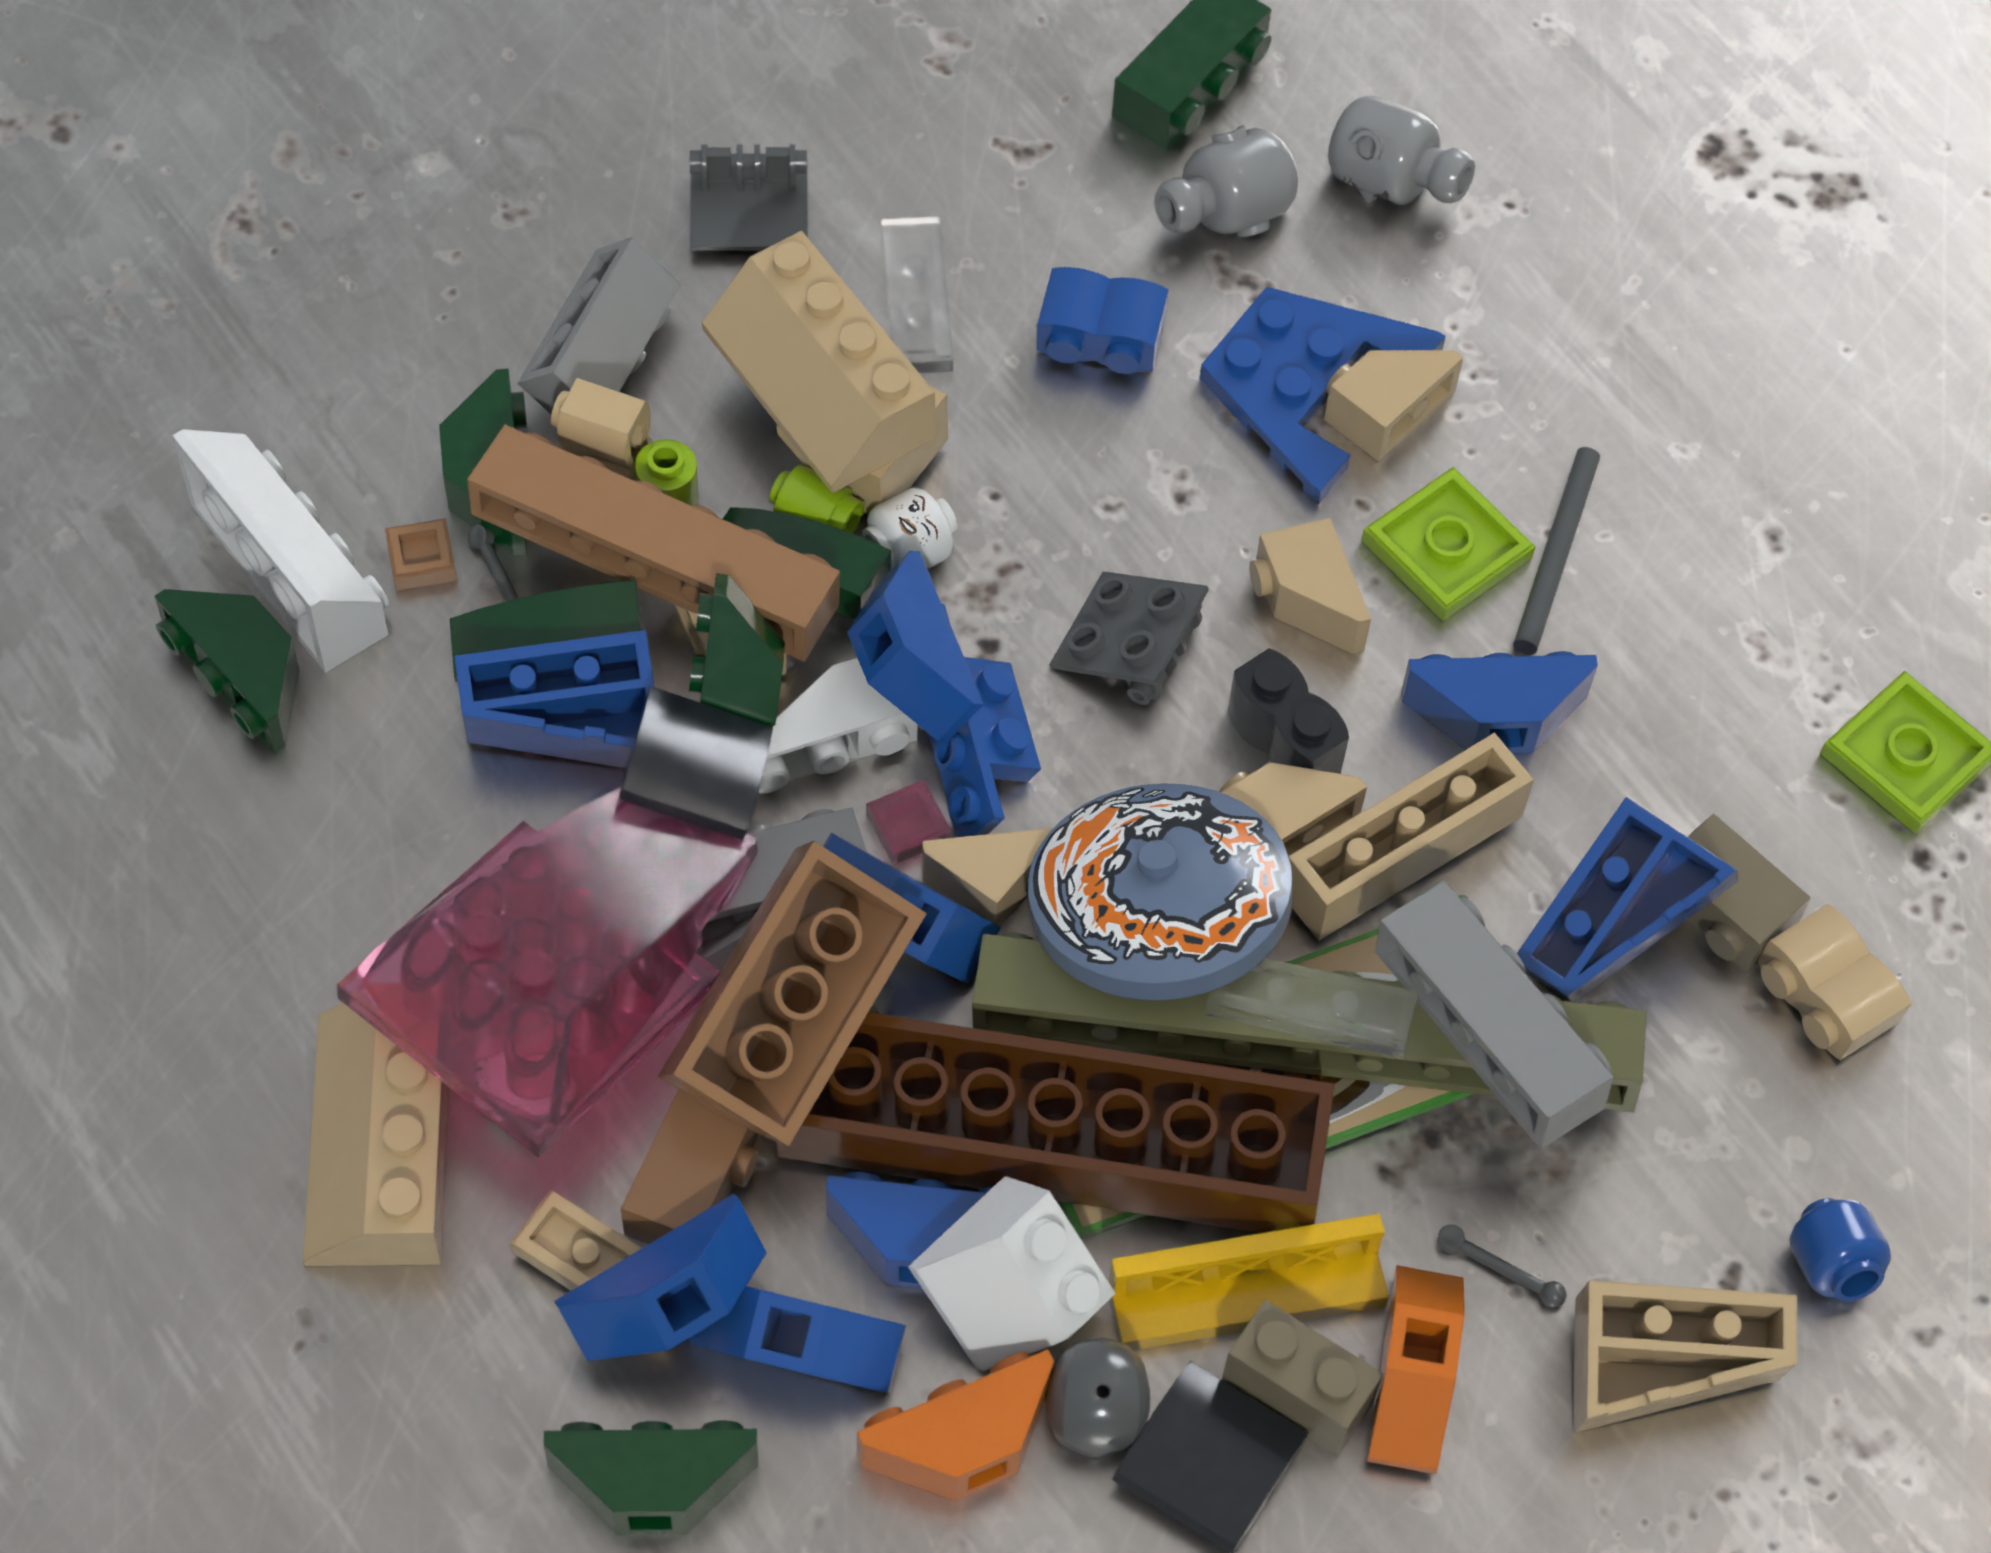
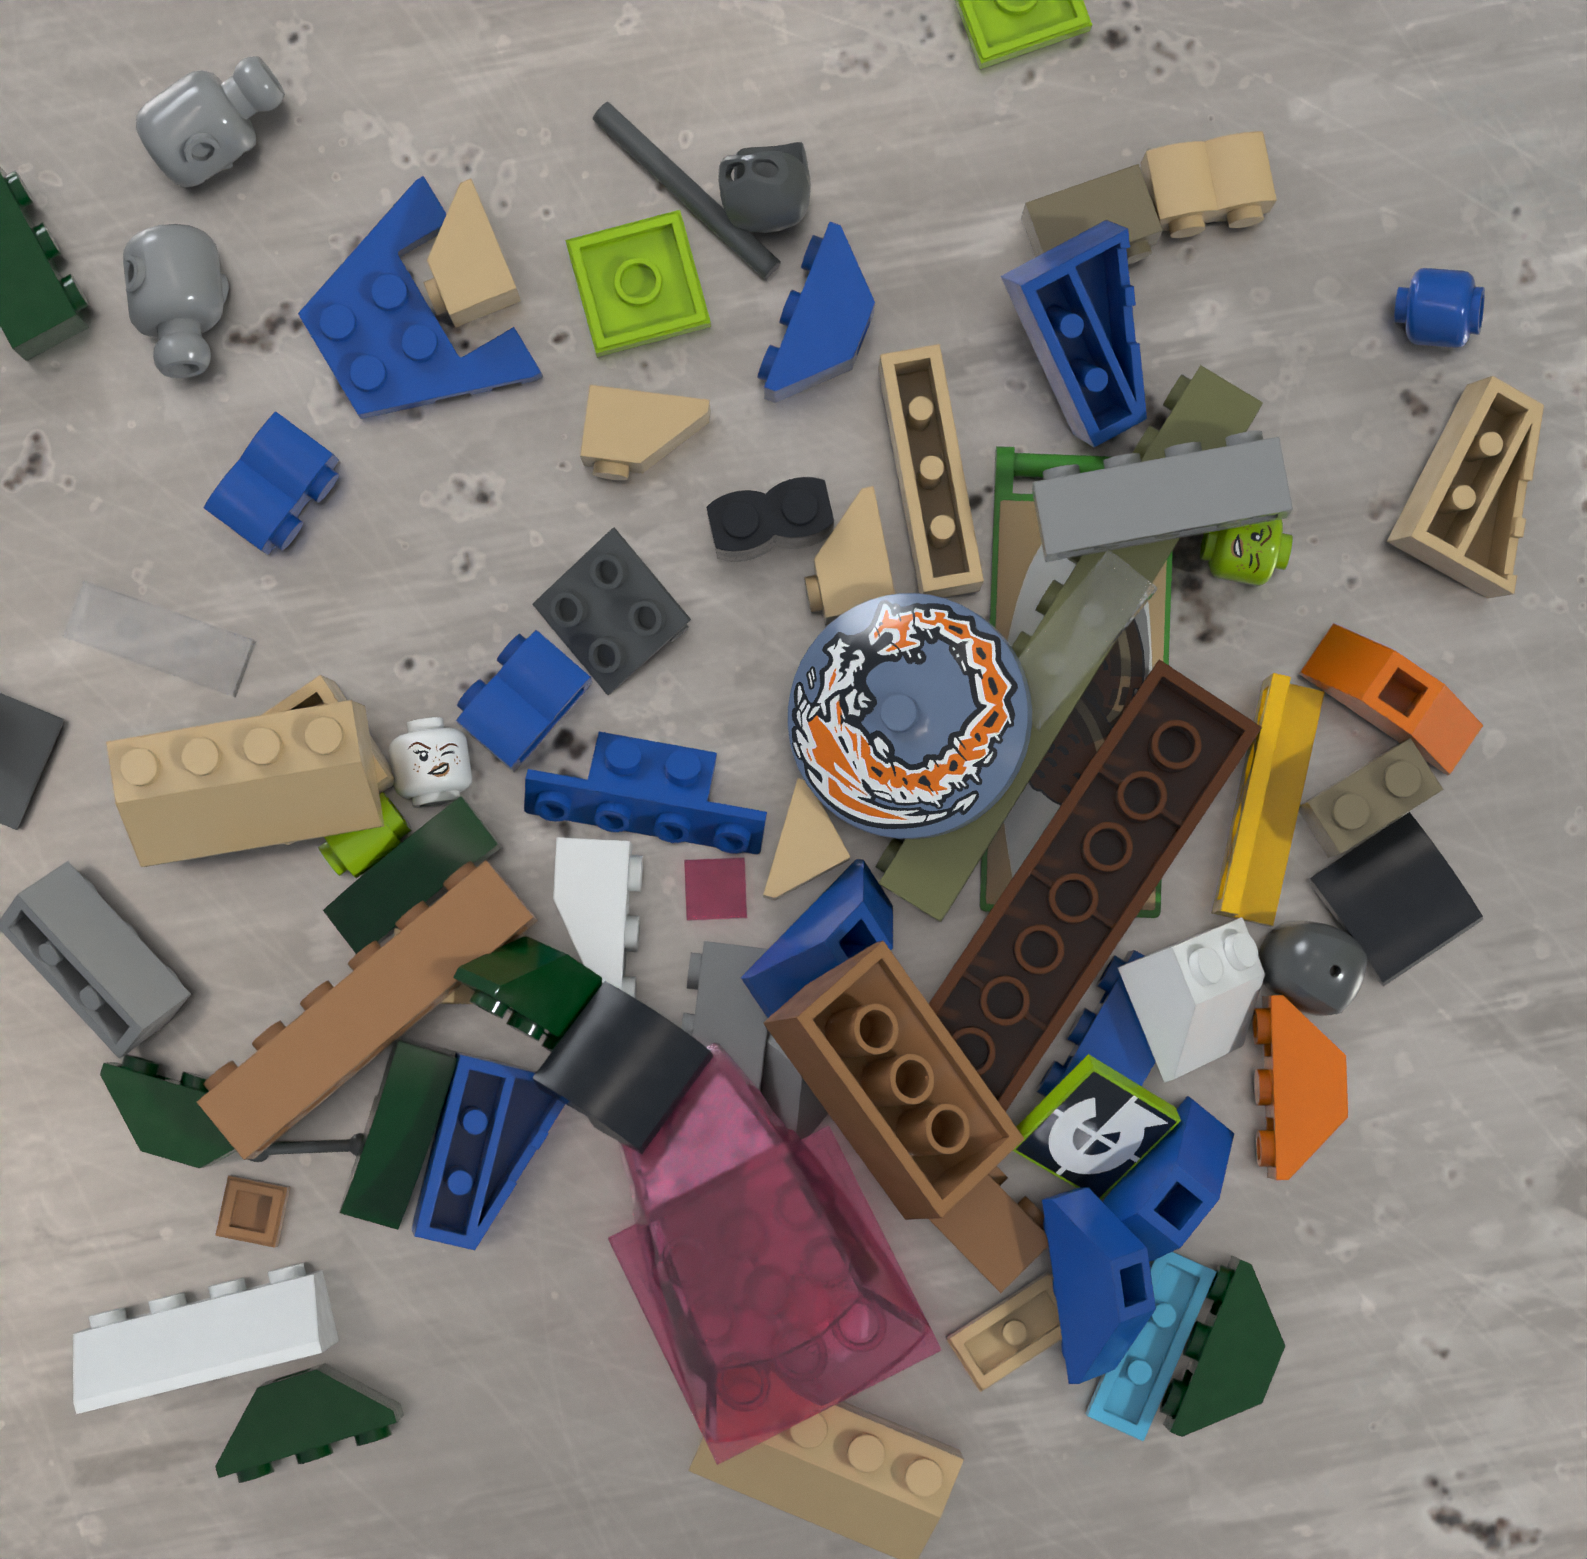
camera: 65 degrees left, 25 degrees up
tan brick [551,378,652,481] -> none
lime brick [635,439,699,506] -> none
blue slope [847,550,984,742] -> none
dark grey hinge [1437,1224,1567,1308] -> none
none -> blue brick [456,630,593,772]
none -> dark grey helmet [718,142,811,233]
none -> tile [1013,1054,1181,1200]
none -> medium azure plate [1085,1252,1217,1441]
none -> lime head [1200,519,1293,586]

